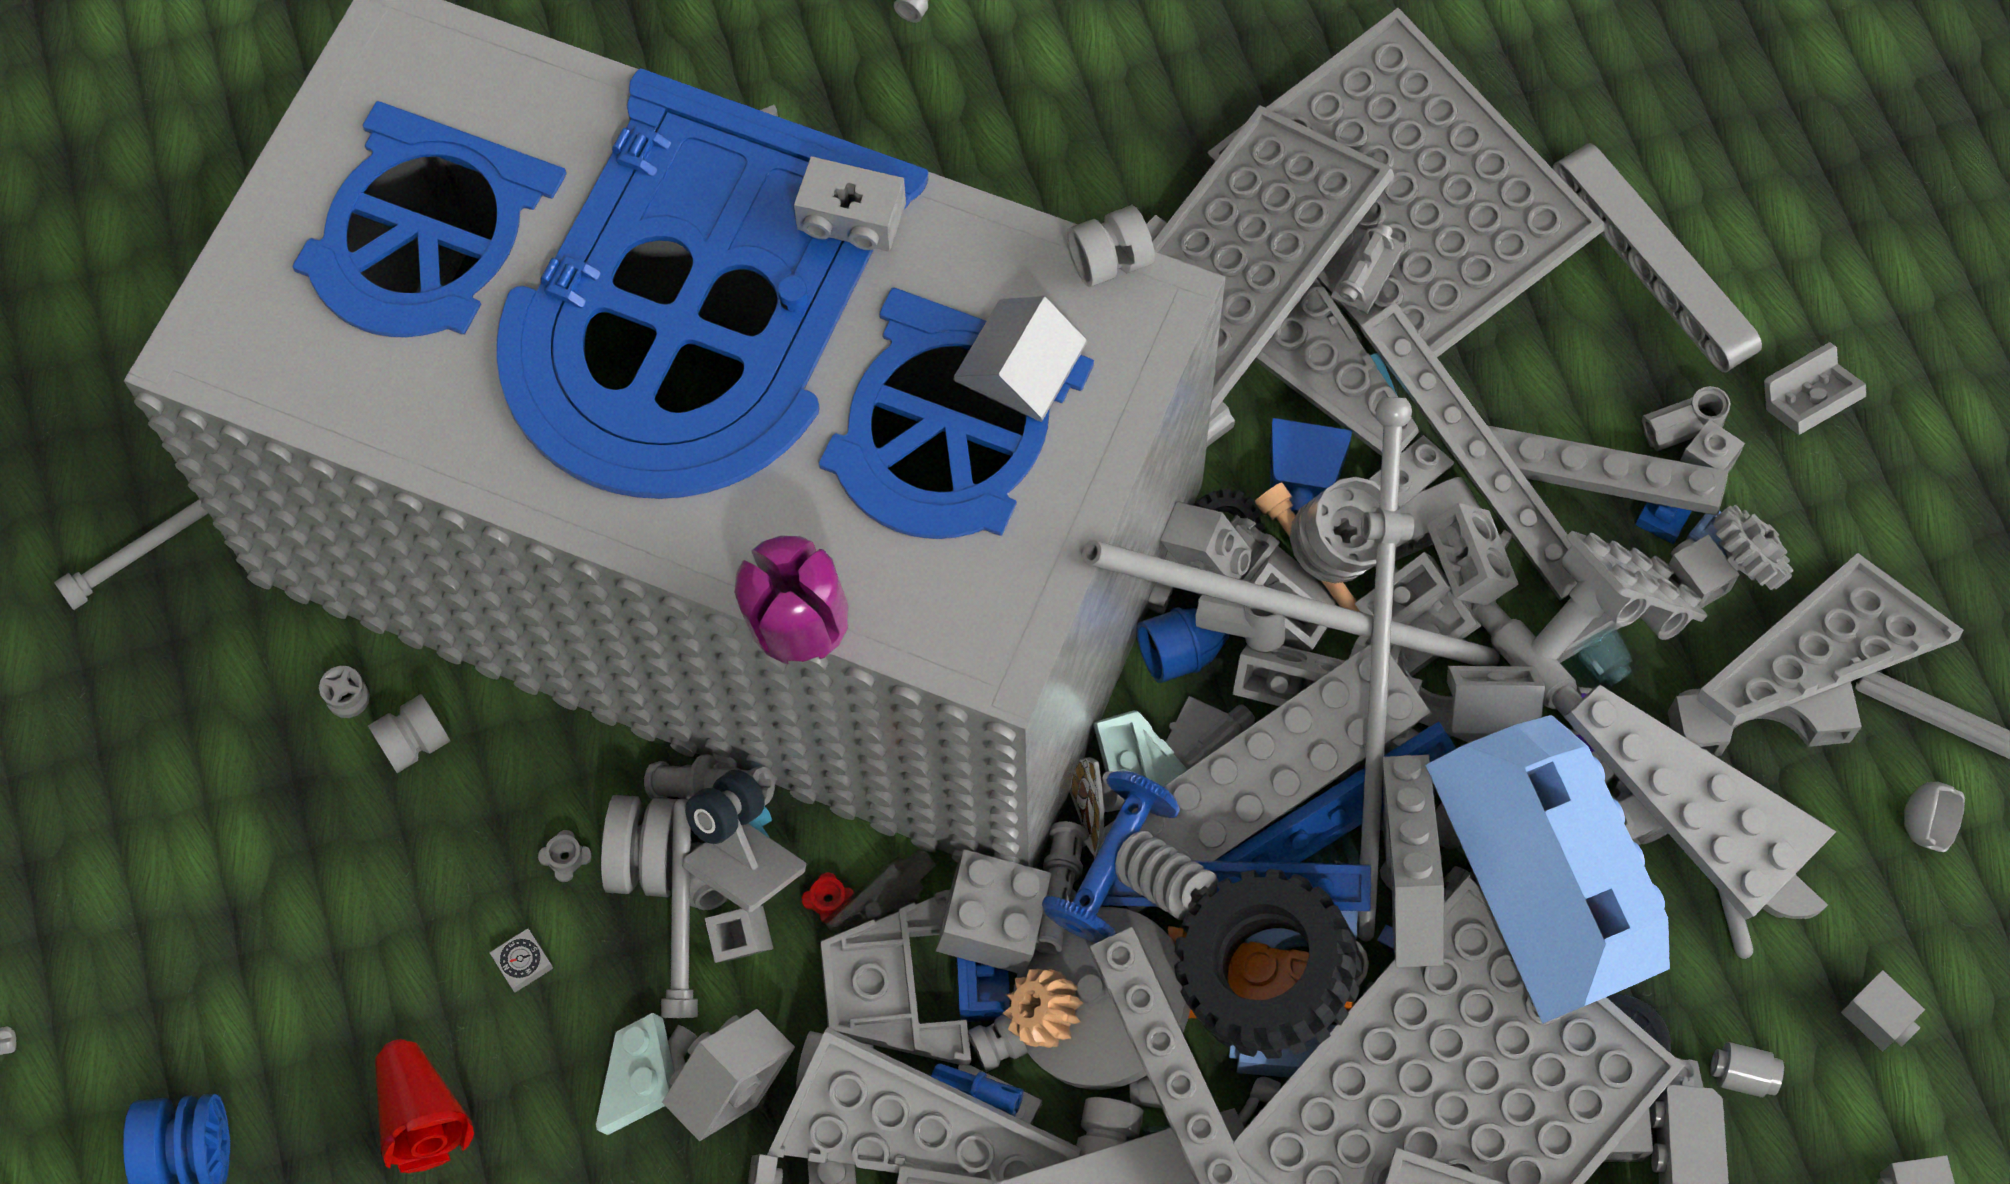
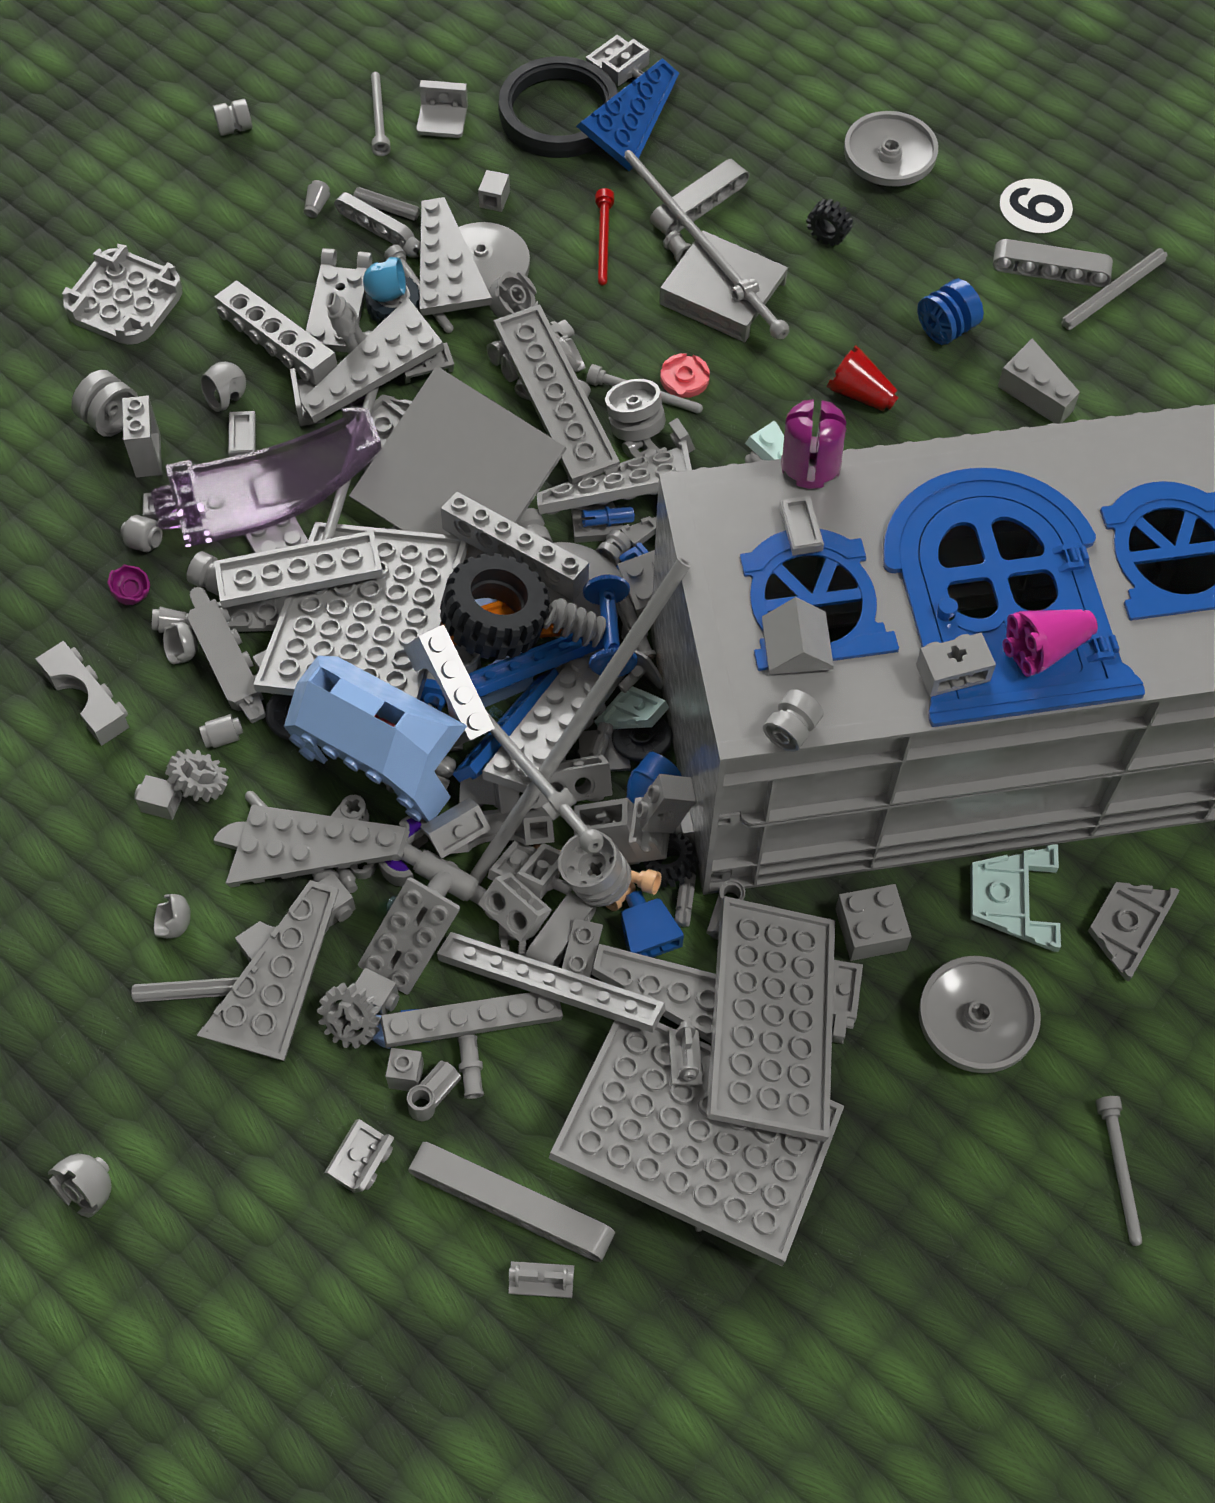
camera: 145 degrees right, 5 degrees down
light grey brick [662,1009,795,1141] -> none
light nougat gear [1003,968,1083,1048] -> none
light grey piece [1196,595,1285,652] -> none
none -> light grey gear [165,749,229,802]
none -> light grey pin [458,1035,484,1099]
none -> light grey hinge [508,1261,574,1298]
none -> black wheel [612,718,673,762]
none -> light grey axle [675,872,696,927]
none -> light grey tile [780,496,824,555]
none -> light grey dish [919,956,1041,1073]
none -> light grey wedge [998,338,1080,424]
none -> dark pink cone [1003,609,1098,677]

